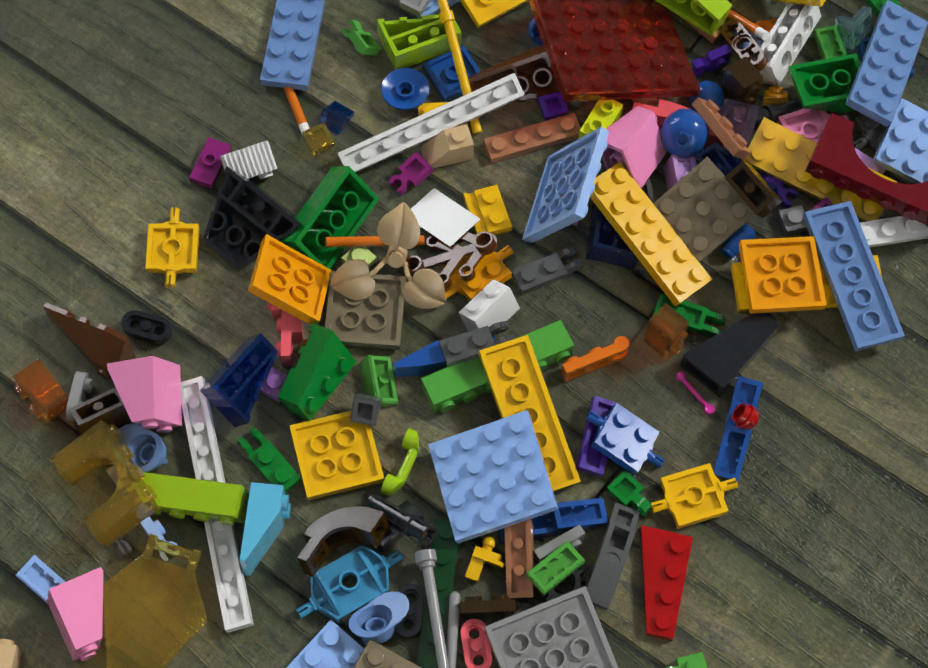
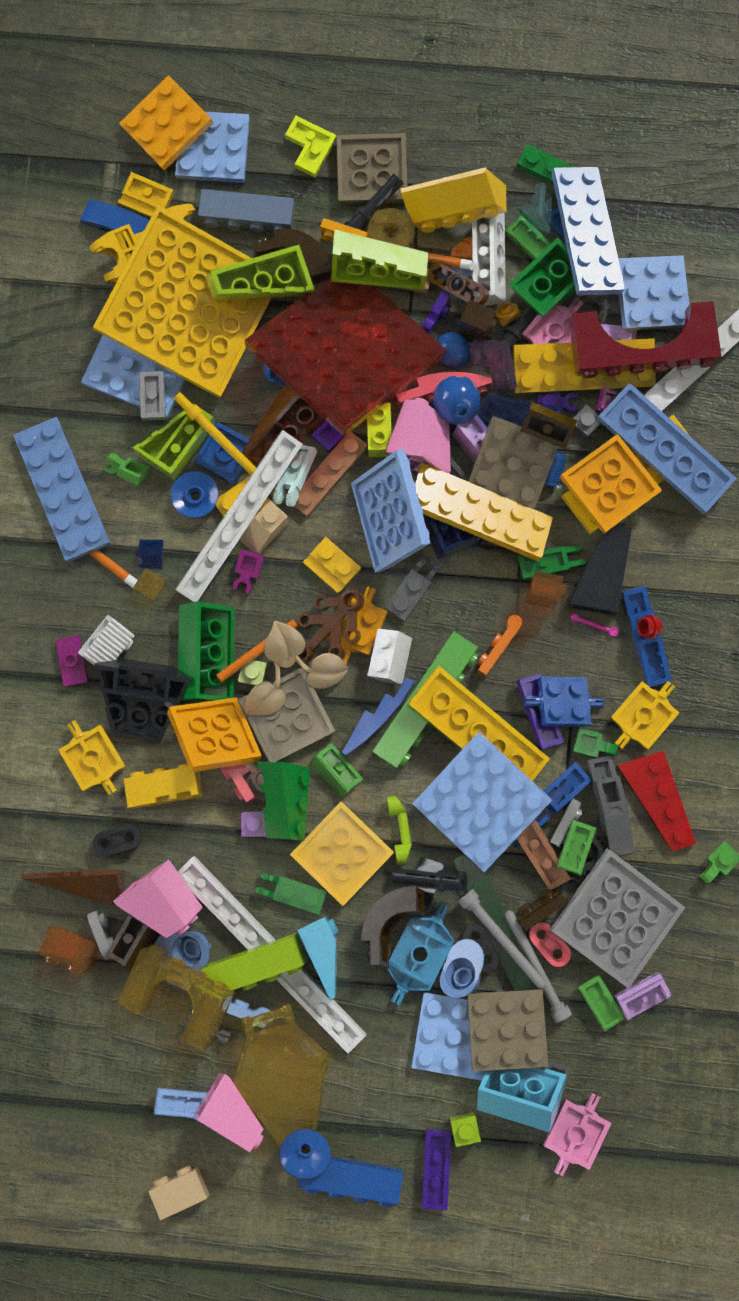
camera: 25 degrees left, 15 degrees up
clear blue wedge [200,333,278,427] -> none
dark grey slope [350,393,382,426] -> none
white sticker [411,188,480,246] -> none
dark grey hinge [439,321,514,367] -> none
yellow piece [465,536,505,583] -> none
nougat plate [691,98,751,160] -> none
none -> yellow wedge [124,764,203,809]
none -> light aqua hinge [273,445,317,507]

